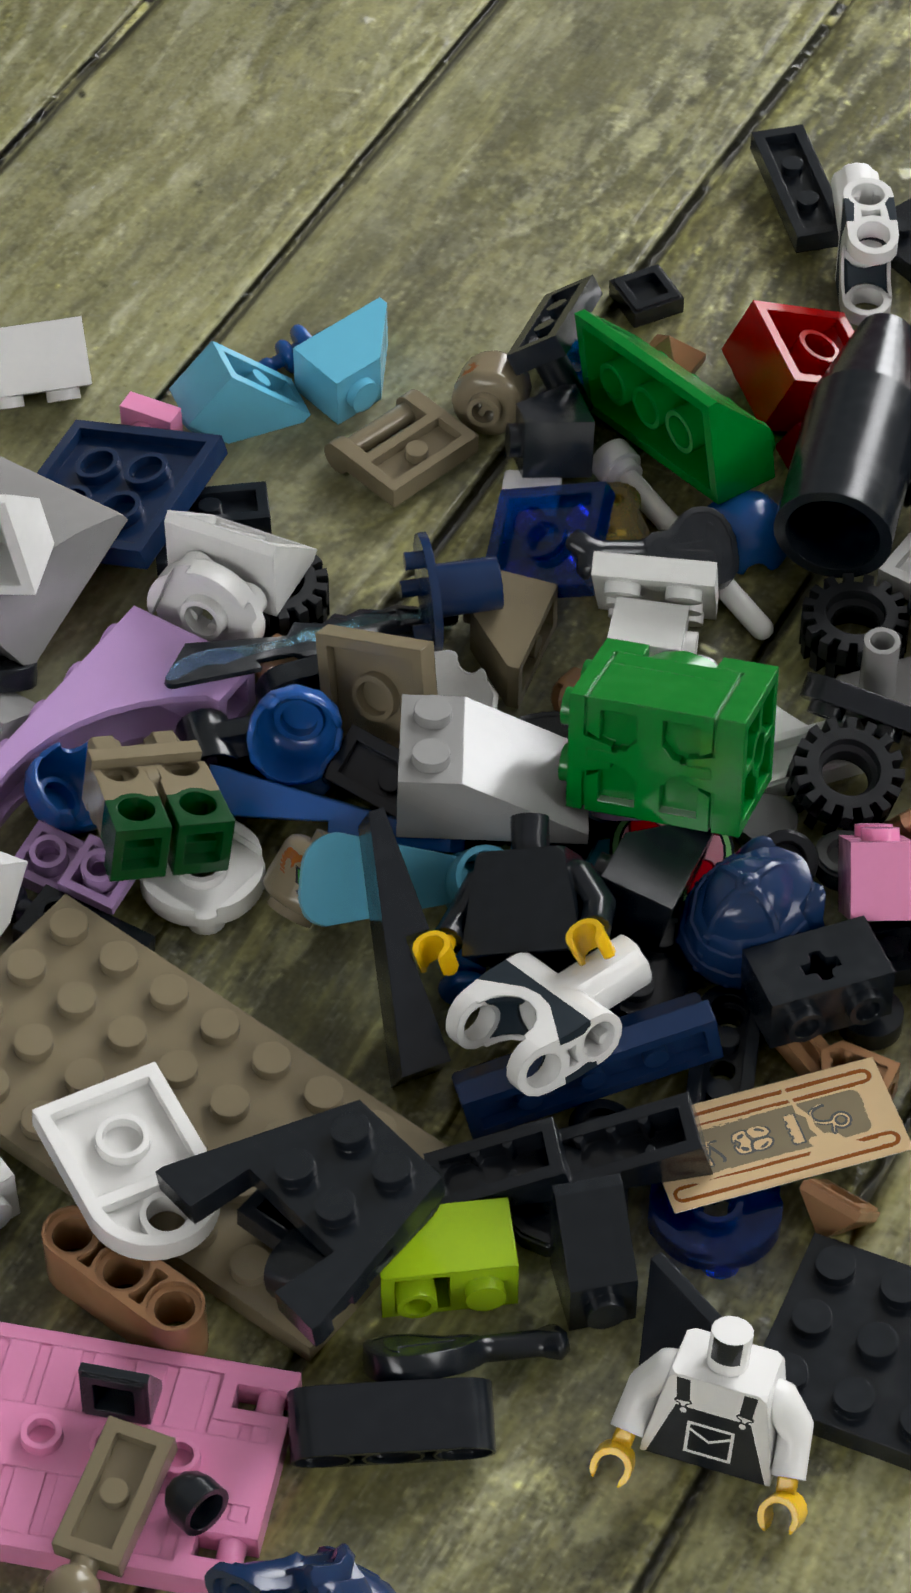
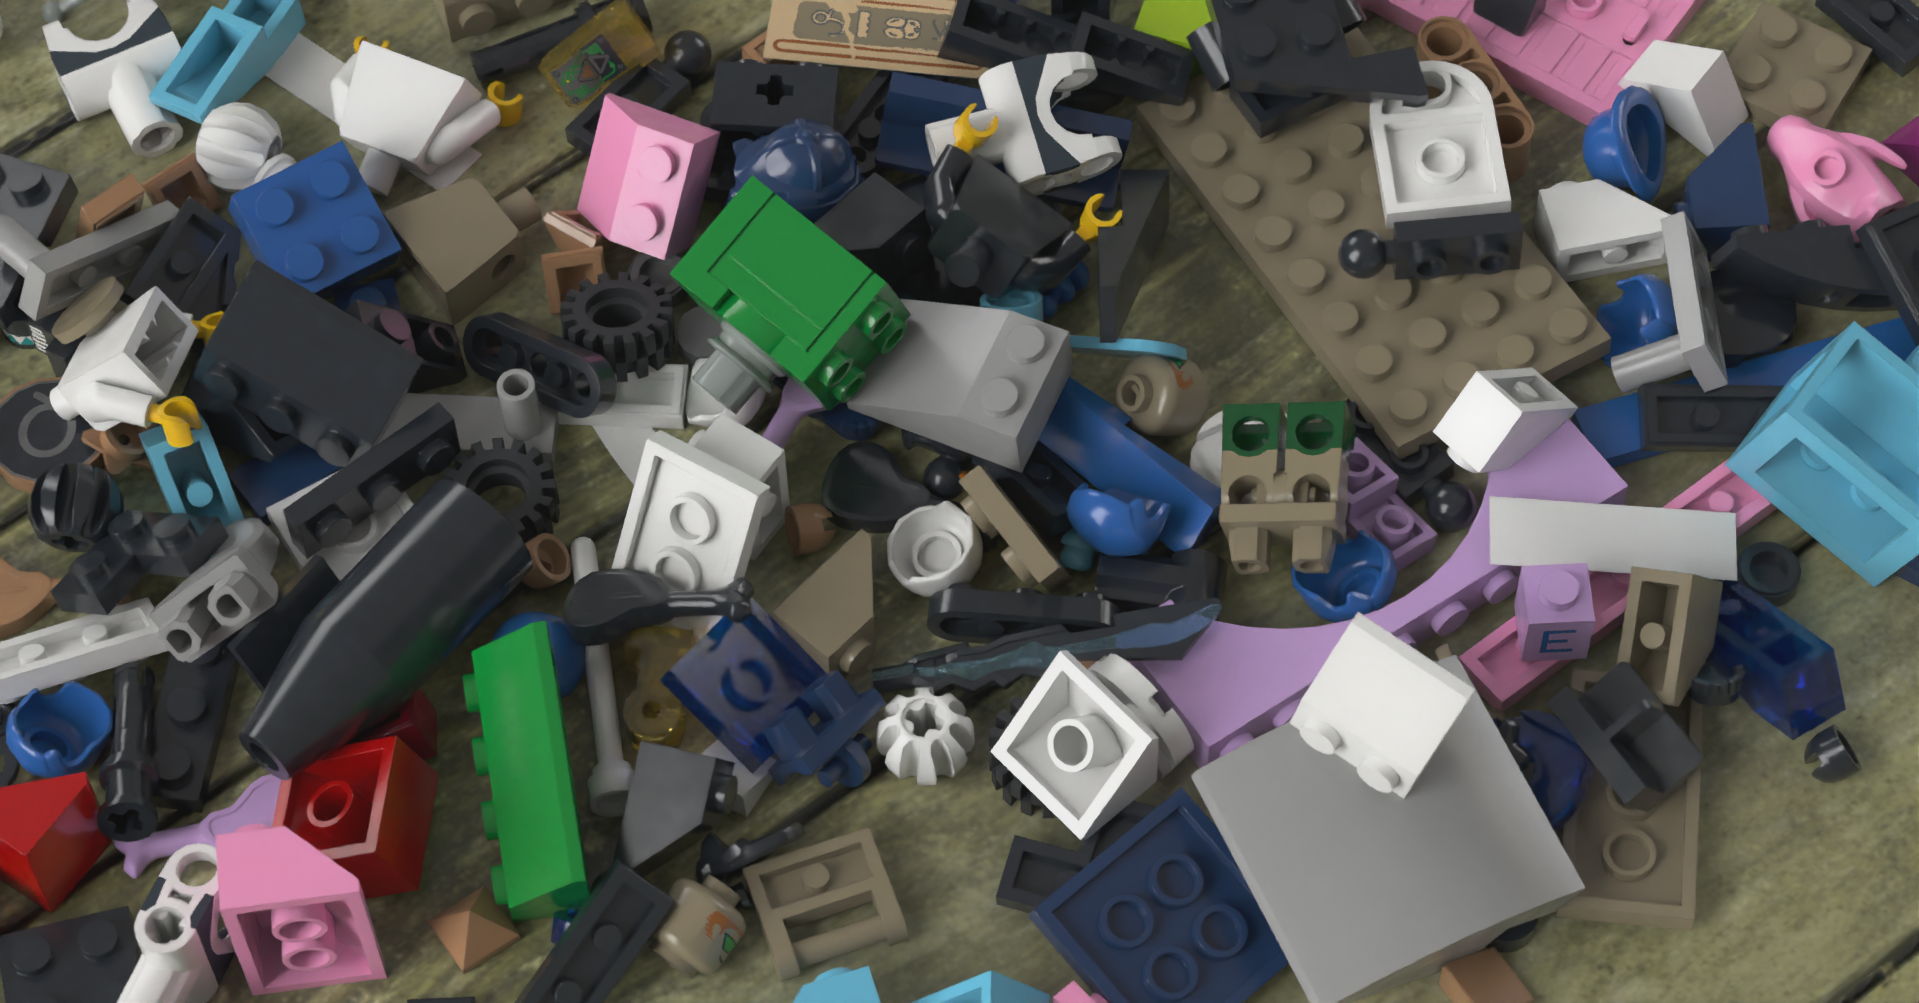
camera: 155 degrees left, 10 degrees up
dark blue piece [399,532,504,651] -> none
none -> bright pink slope [215,824,387,996]
none -> medium nougat hinge [522,533,571,589]
none -> black piece [695,821,804,910]
none -> dark blue hips [762,670,886,787]
none -> white piece [877,687,975,786]
none -> black plate [1338,211,1523,280]

